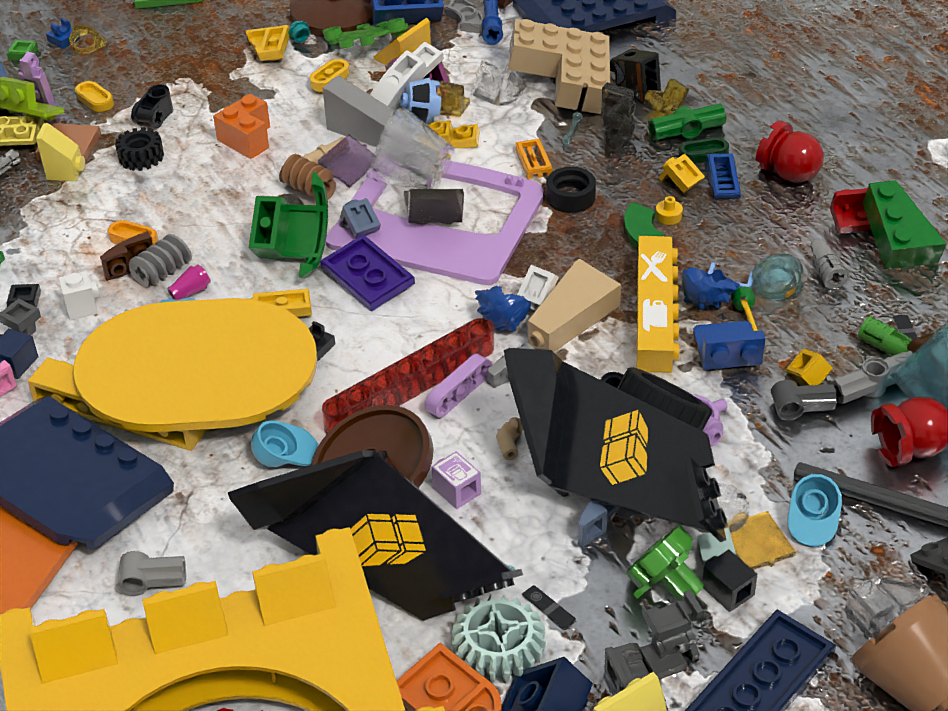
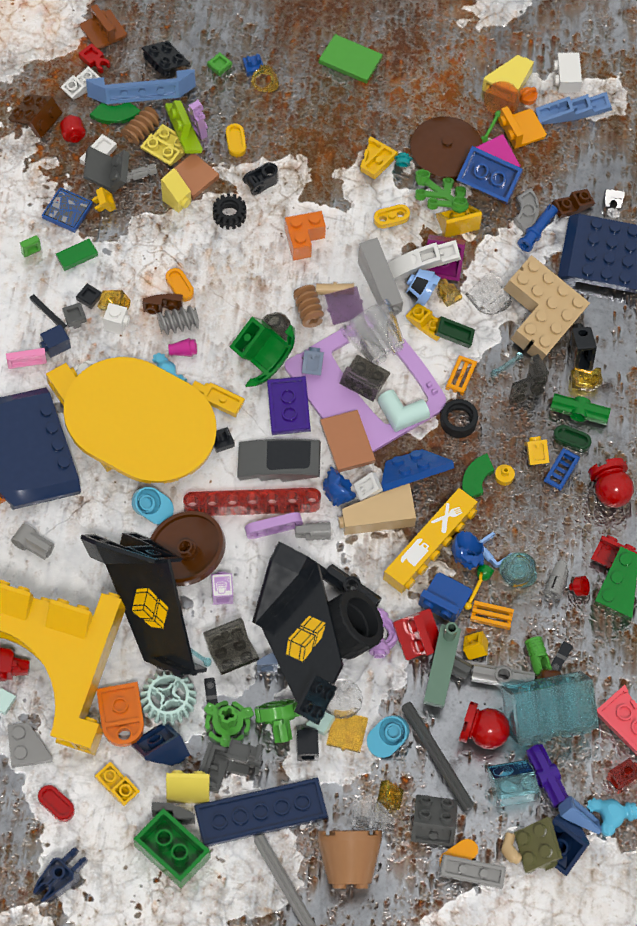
camera: 30 degrees right, 20 degrees up
none -> clear yellow bracket [98,290,131,311]
none -> clear smoke bracket [203,618,259,675]
none -> bright green piece [204,700,254,748]
none -> dark grey slope [237,439,321,482]
none -> nougat tile [320,410,376,473]
none -> light aqua brick [377,390,430,432]
none -> clear yellow bracket [377,780,404,811]
none -> blue wing [381,449,454,492]
none -> red bracket [393,608,439,660]
none -> sand green piece [423,622,461,708]
none -> dark green tile [435,316,475,348]
none -> light orange tile [470,600,514,630]
none -> red tile [569,576,590,597]

